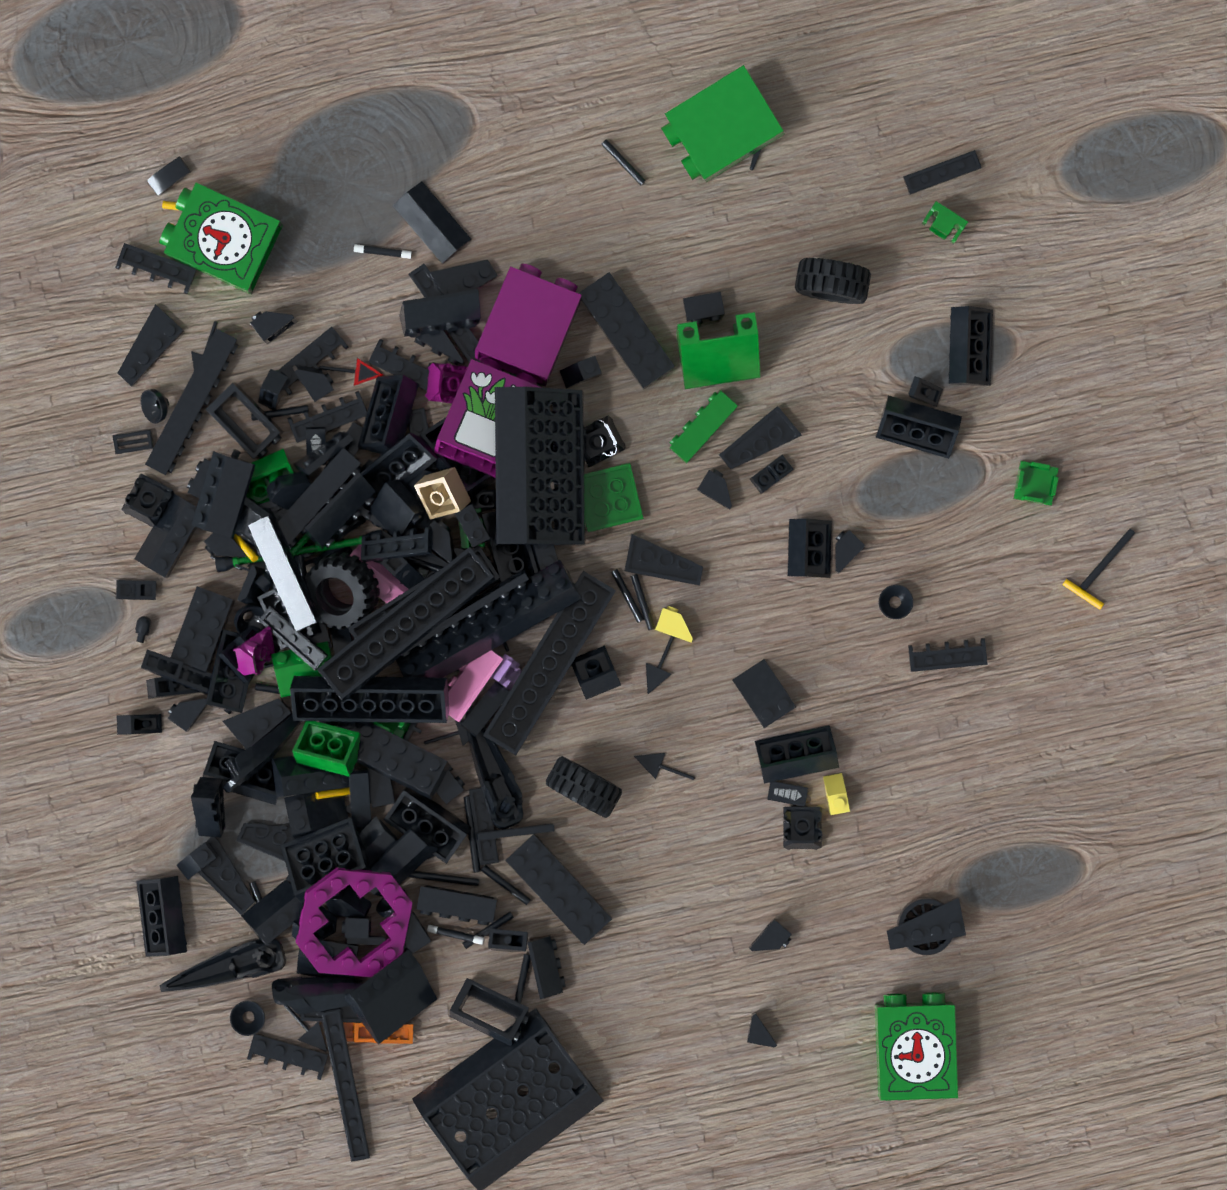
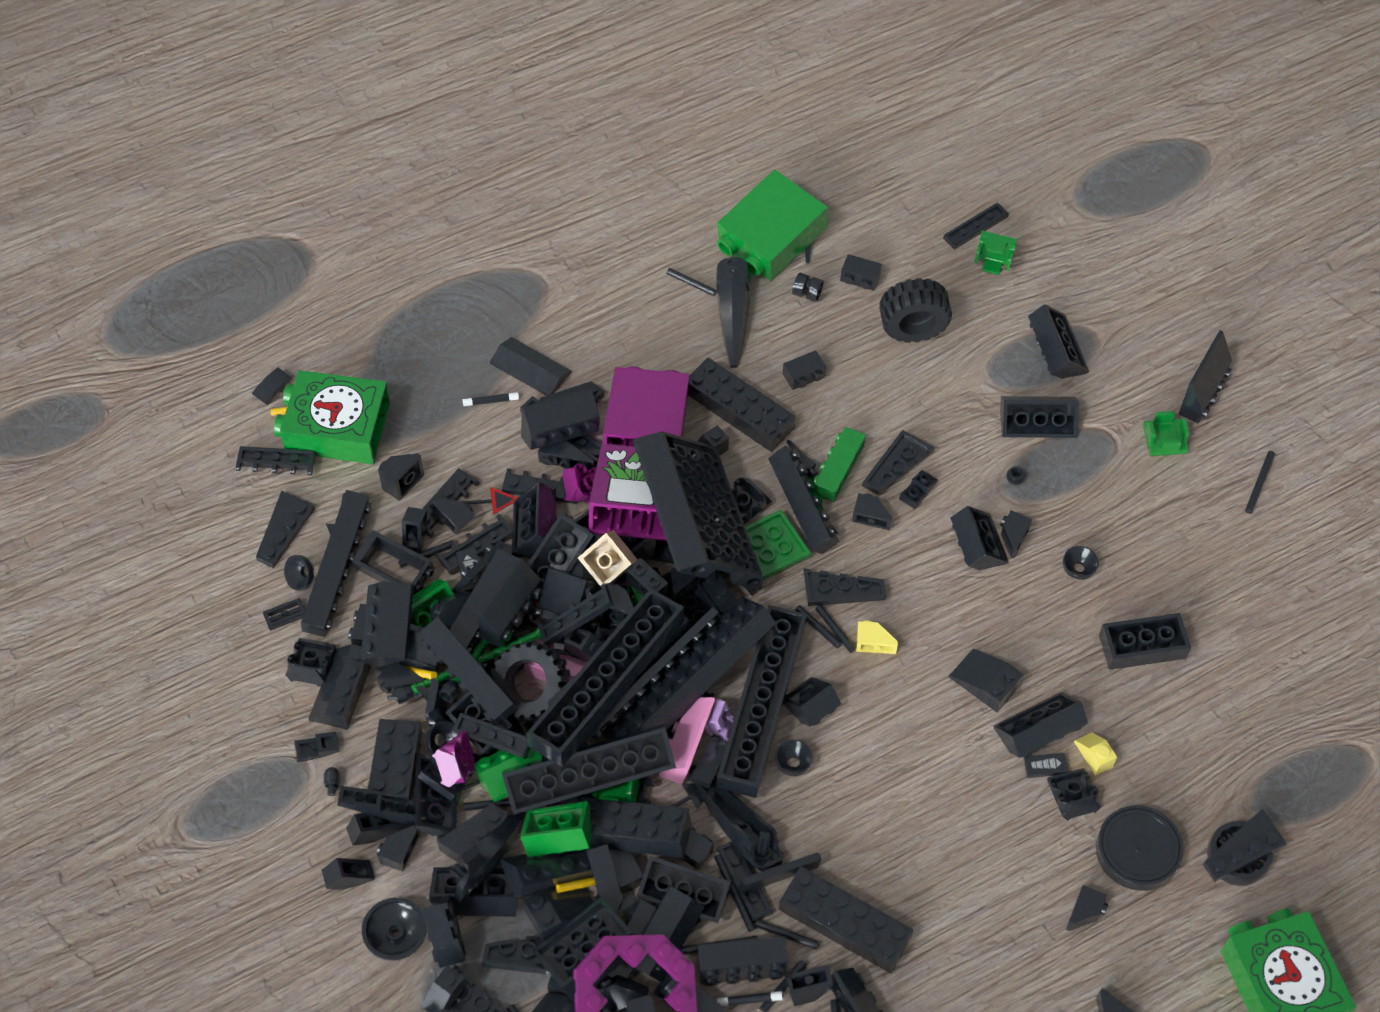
camera: 20 degrees left, 30 degrees down
black tyre [546,756,622,818] -> none
black piece [634,753,695,780] -> none
black piece [646,636,674,694] -> none
green windscreen [676,312,761,389] -> none
black slope [908,376,943,407] -> none
black hinge [908,638,988,672] -> none
yellow piece [1062,578,1104,609] -> none
none -> black dish [362,897,427,961]
none -> black piece [716,257,750,368]
none -> black brick [768,445,840,554]
none -> black piece [775,740,813,776]
none -> black piece [786,440,818,478]
none -> black wheel [792,272,824,302]
none -> black brick [840,254,882,291]
none -> black plate [1006,466,1026,485]
none -> black brick [1096,805,1183,891]
none -> black brick [1099,613,1191,670]
none -> black slope [1179,330,1232,424]

